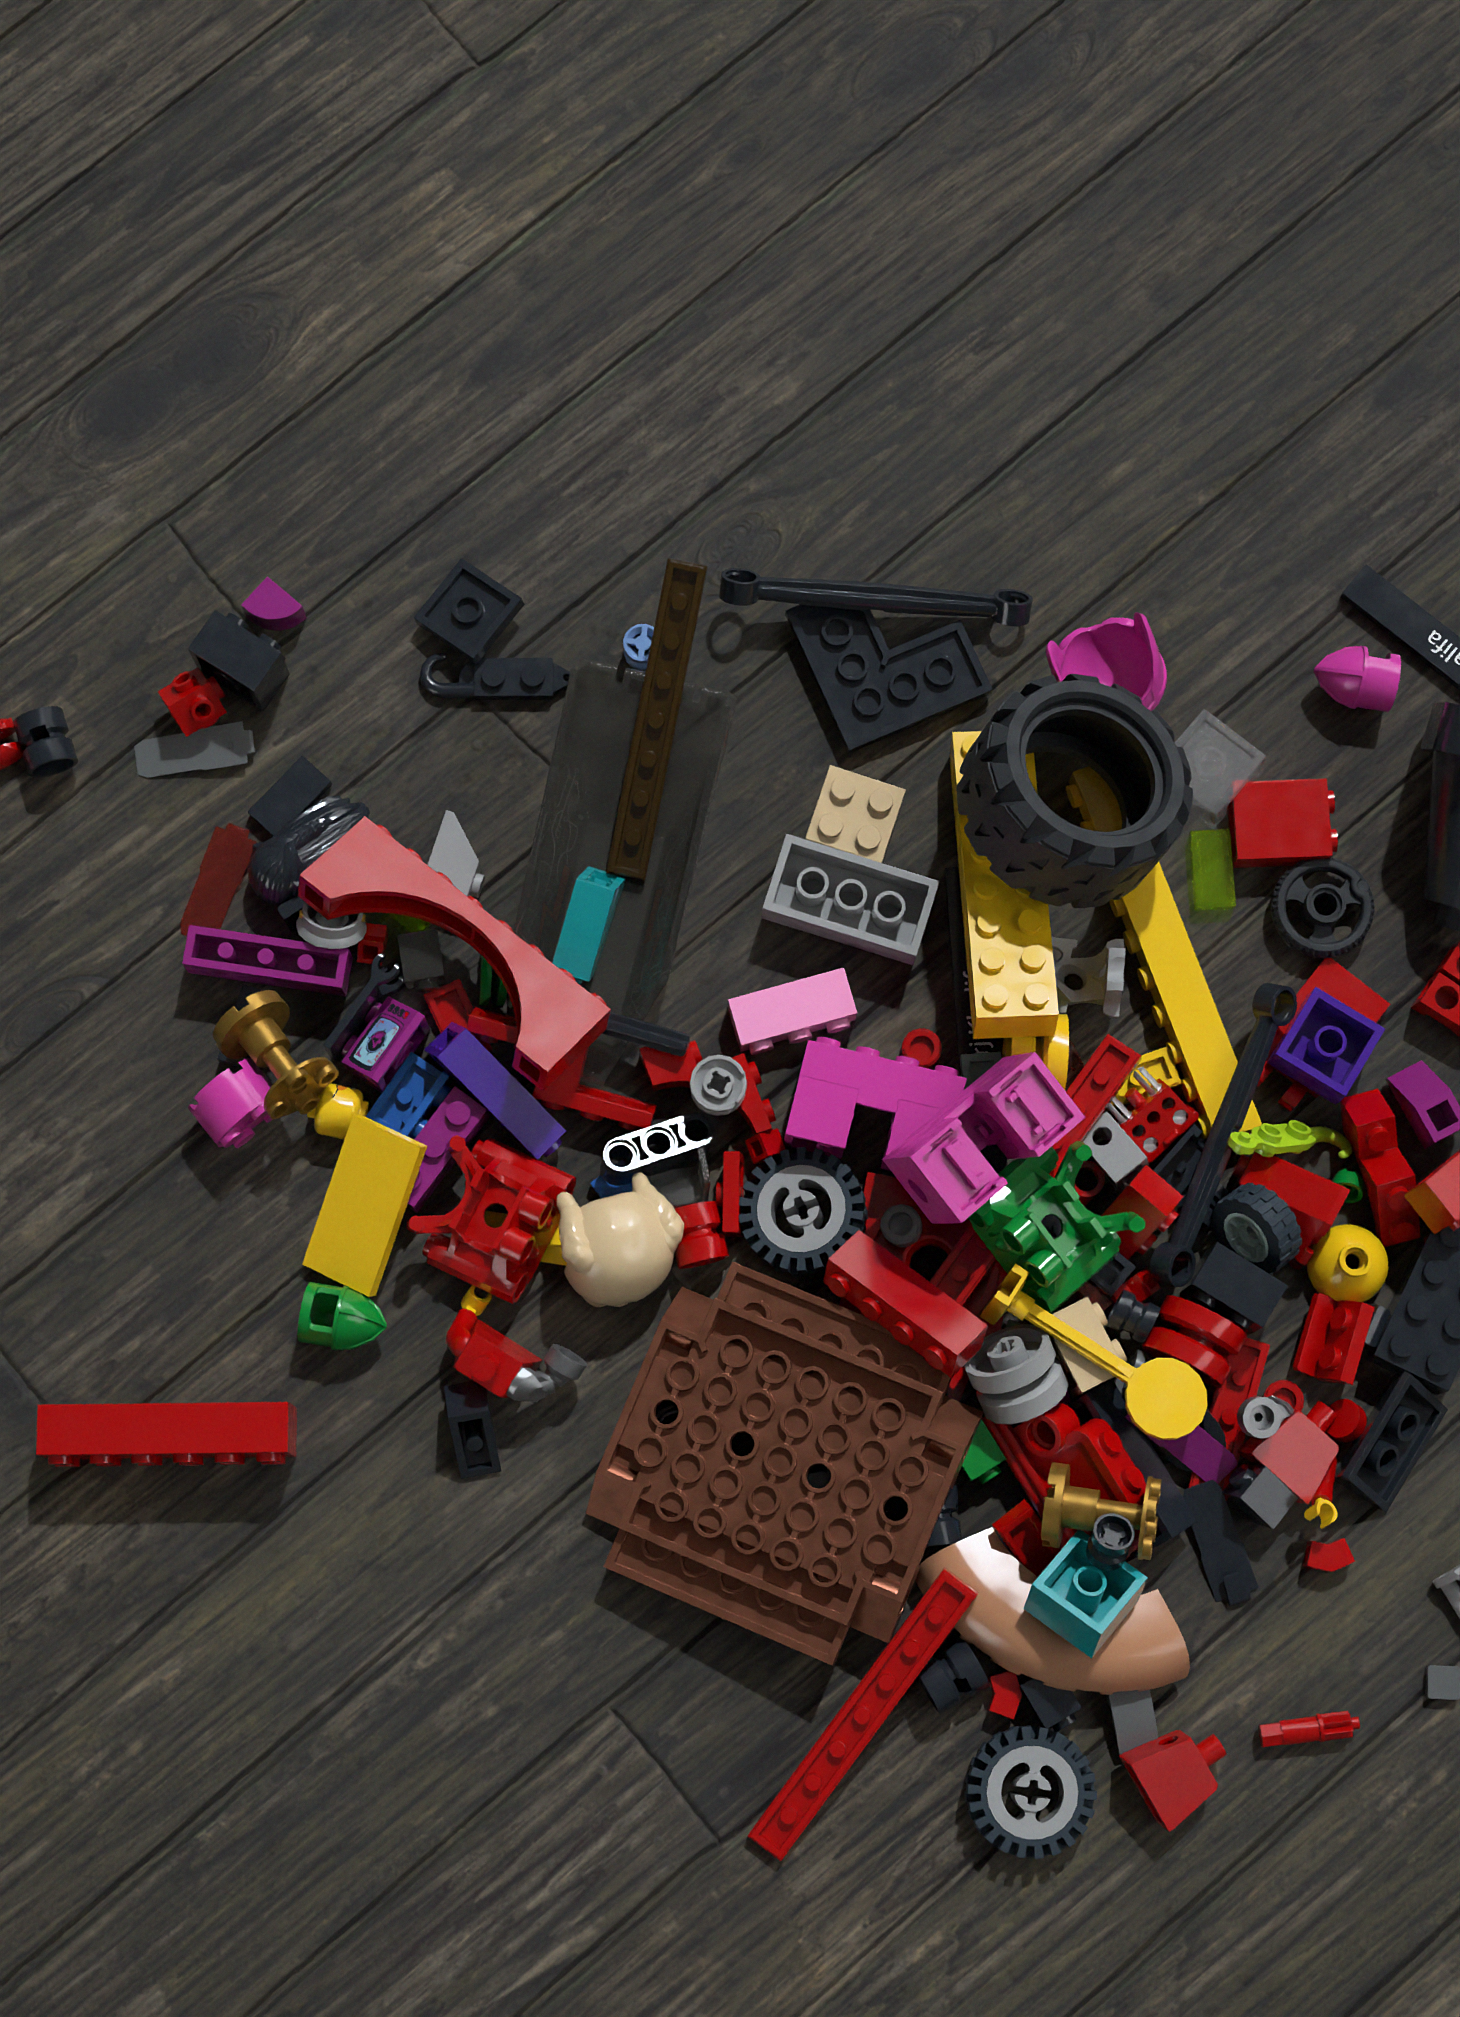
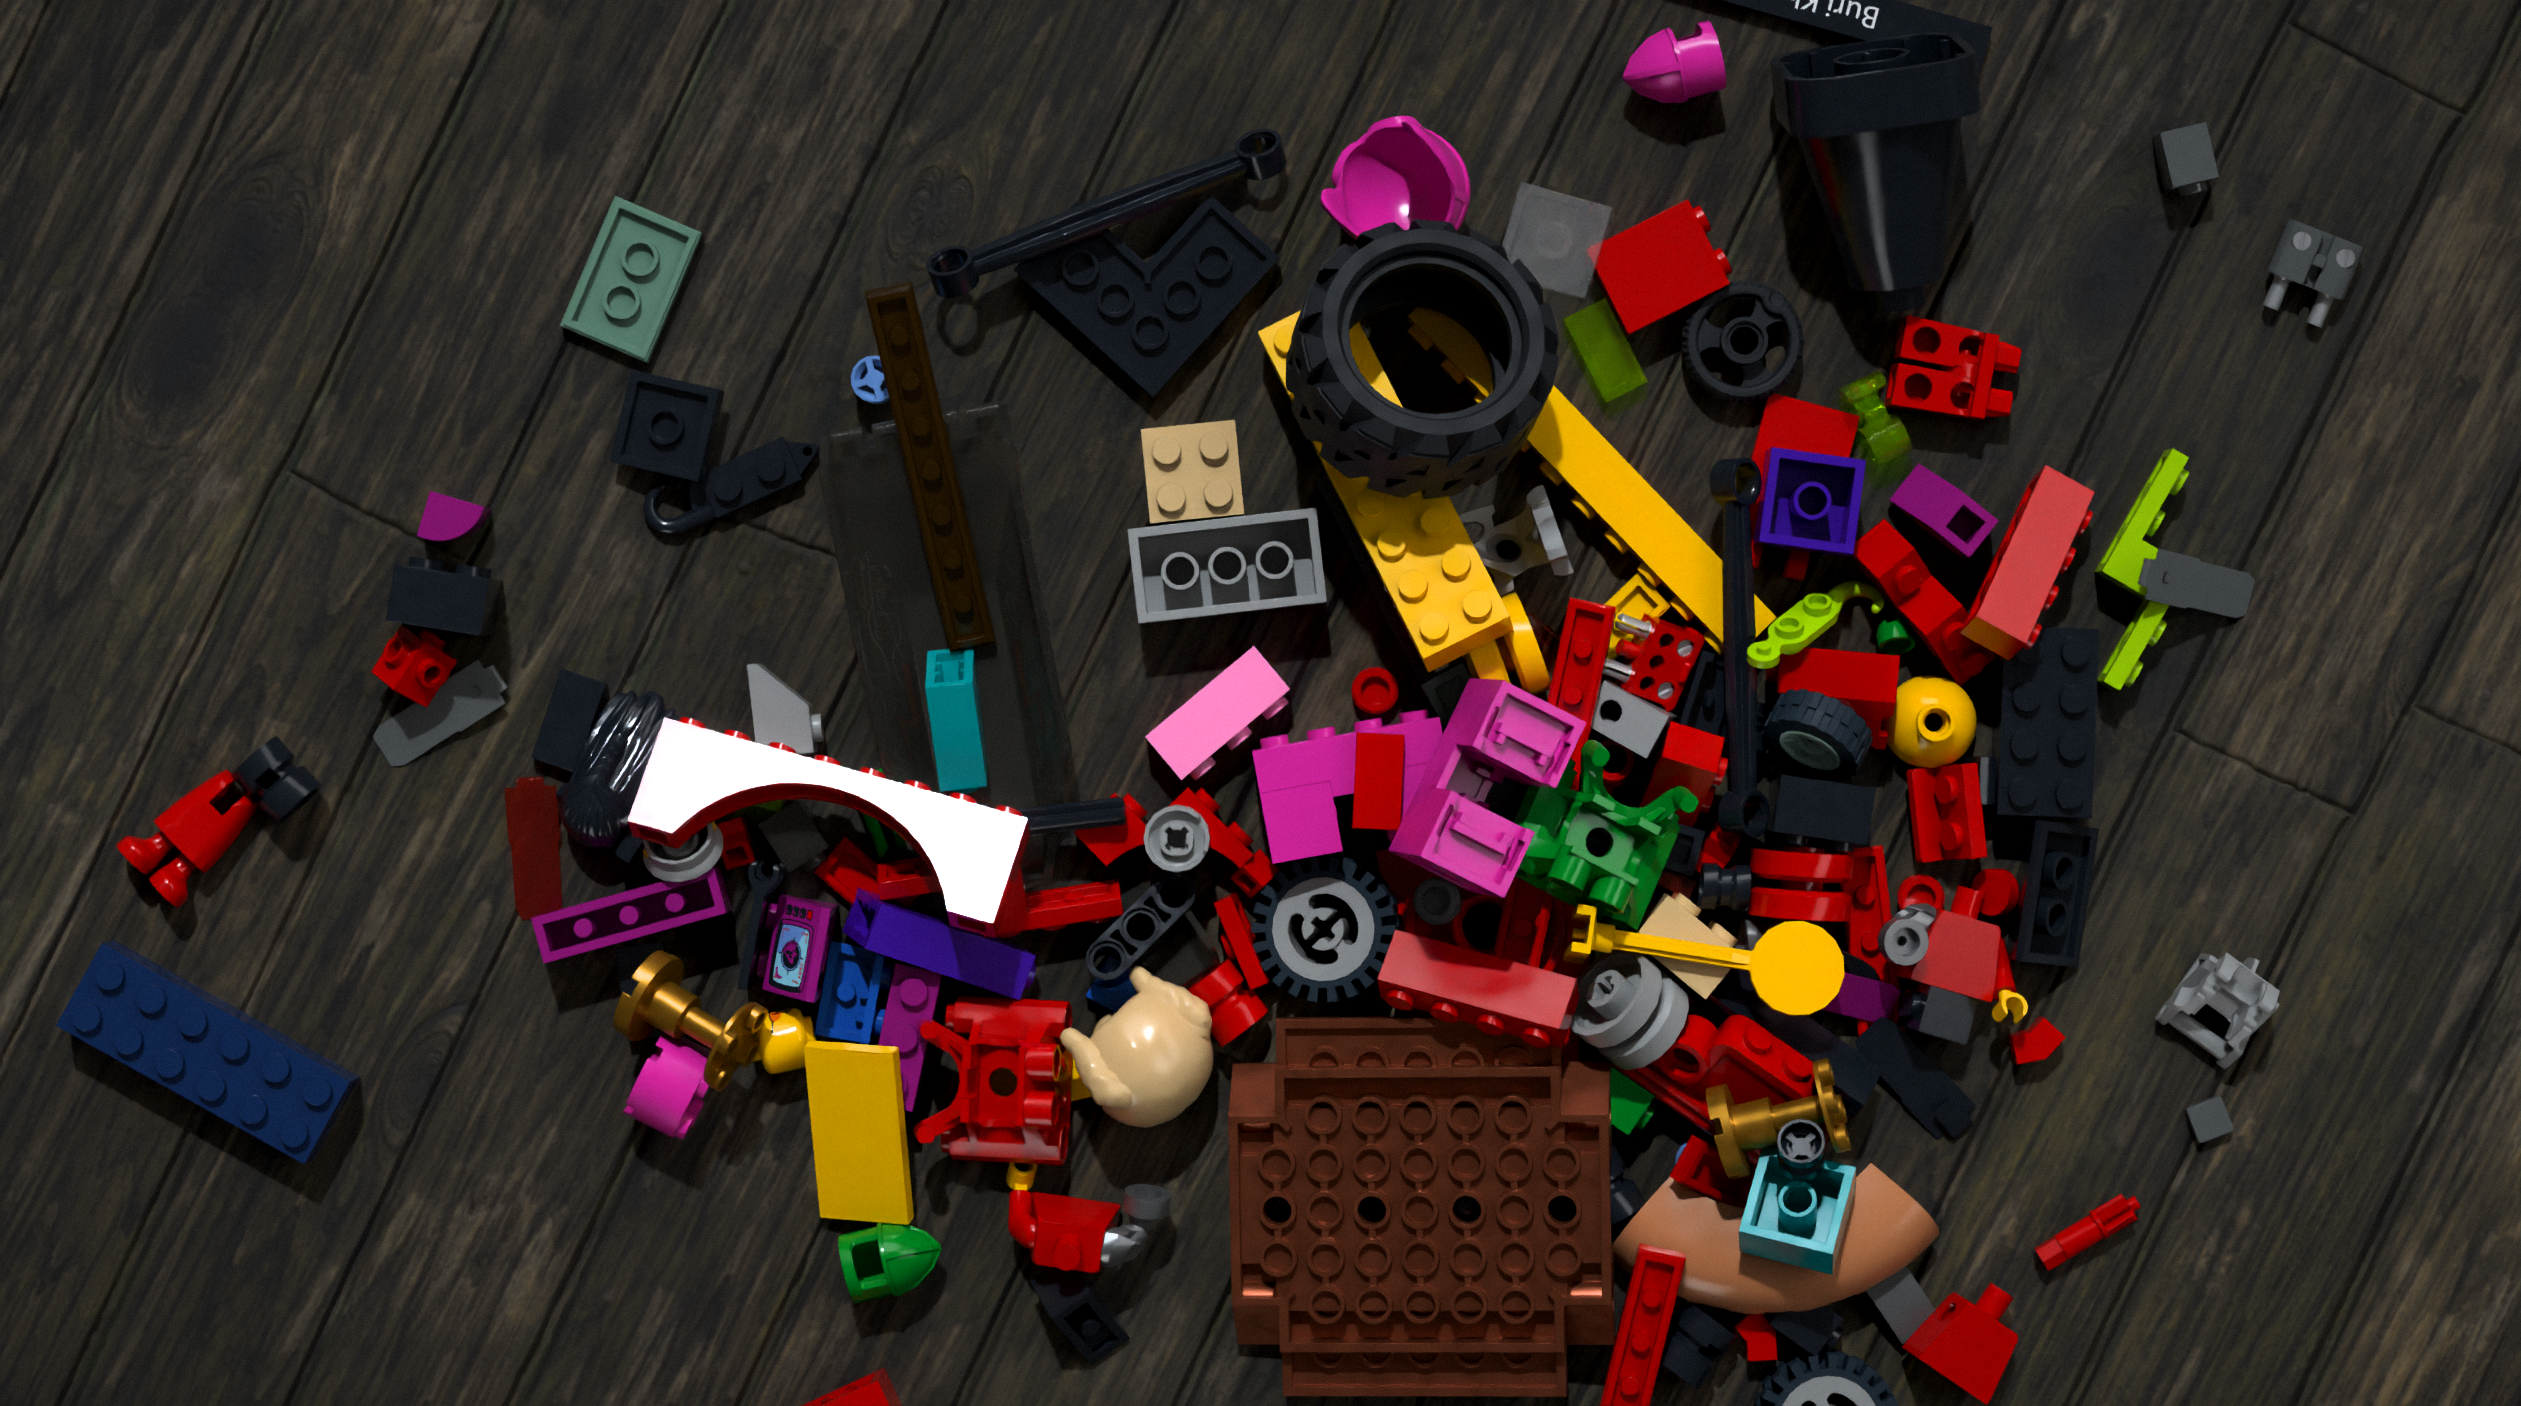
camera: 20 degrees left, 10 degrees up
none -> sand green tile [560,196,703,363]
none -> red tile [1352,732,1405,830]
none -> clear neon green leg [1838,371,1913,467]

